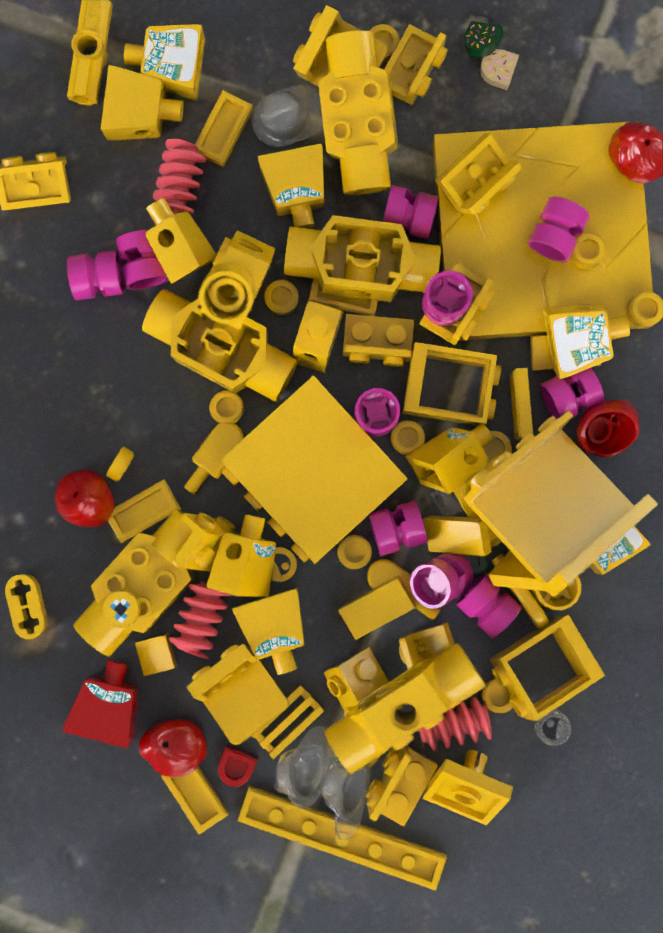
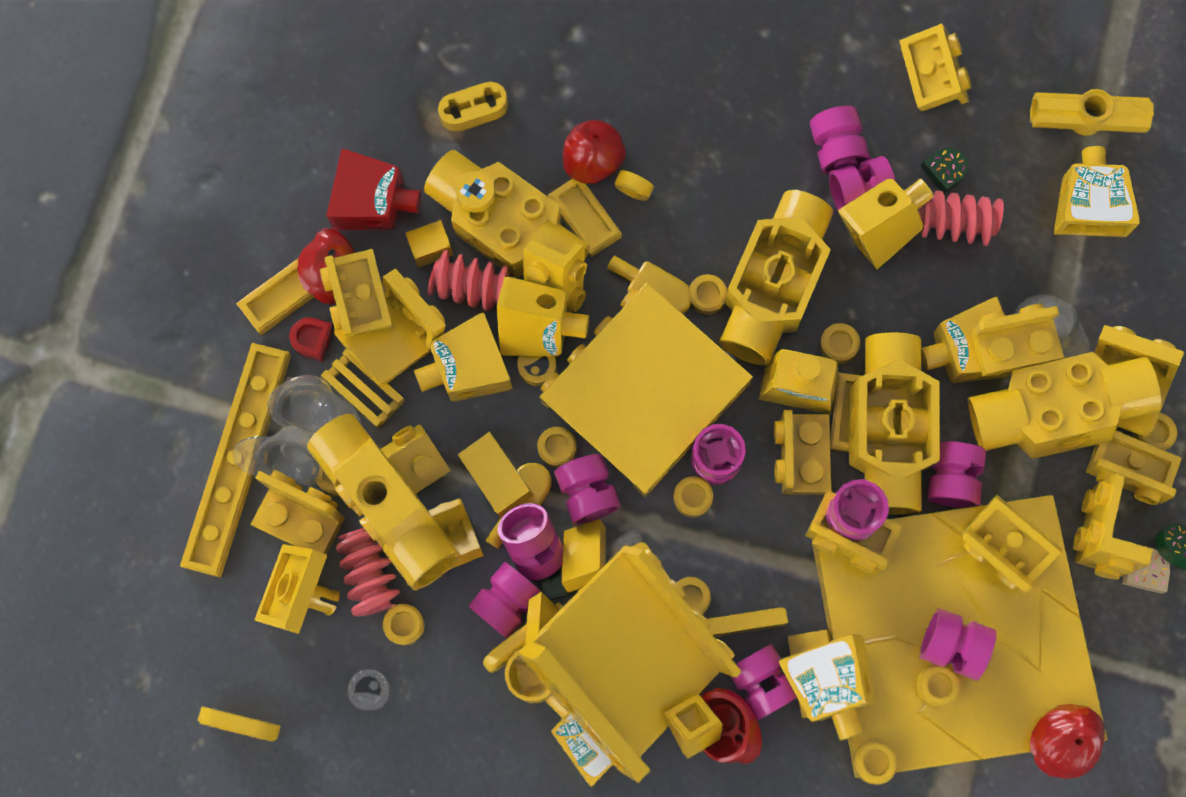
camera: 90 degrees right, 10 degrees down
yellow torso [101,65,183,141] -> none
yellow tile [195,90,253,167] -> none
yellow brick [198,230,275,329] -> none
yellow window [402,342,501,426] -> none
yellow torso [405,424,493,494] -> none
yellow window [490,615,605,721] -> none
none -> yellow tile [197,706,281,742]
none -> yellow bracket [320,249,392,338]
none -> yellow slope [664,693,723,759]
none -> dark green tile [921,147,969,194]
none -> yellow bracket [971,303,1064,377]
none -> yellow bracket [1073,473,1153,580]

